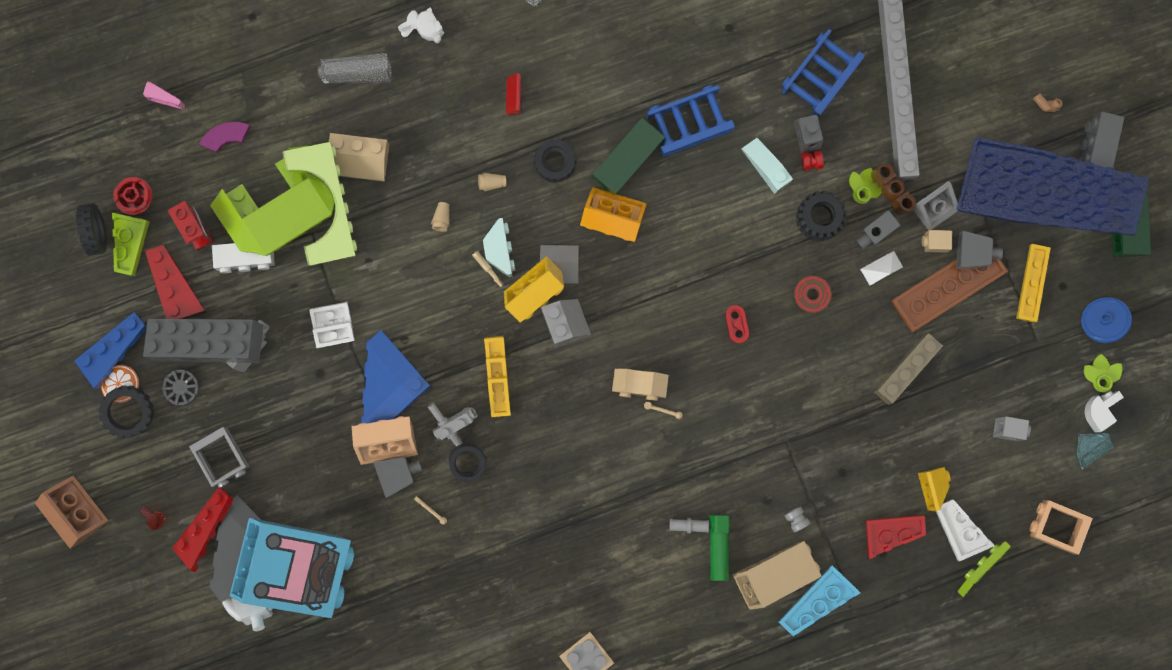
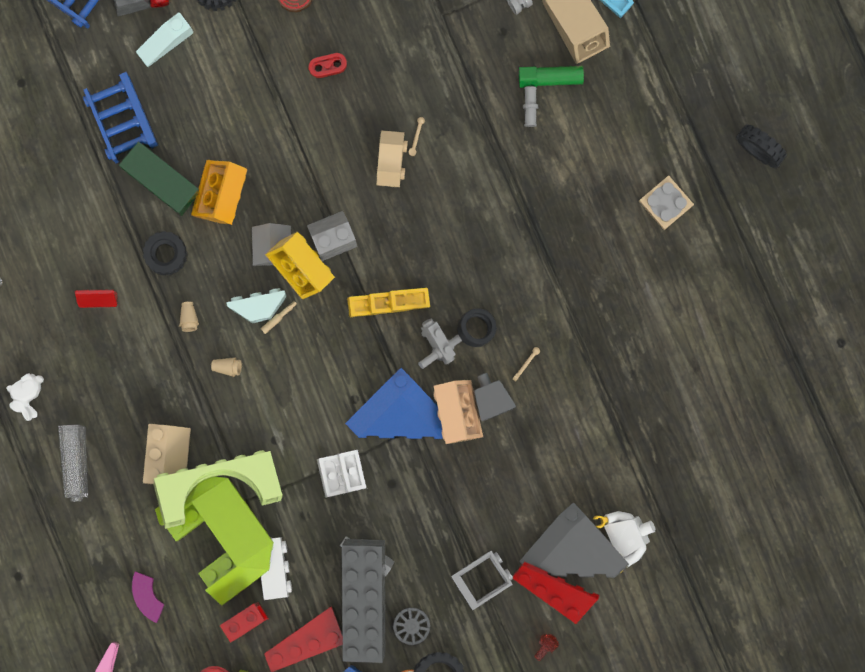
camera: 90 degrees left, 0 degrees up
brick [230,518,354,618] -> none

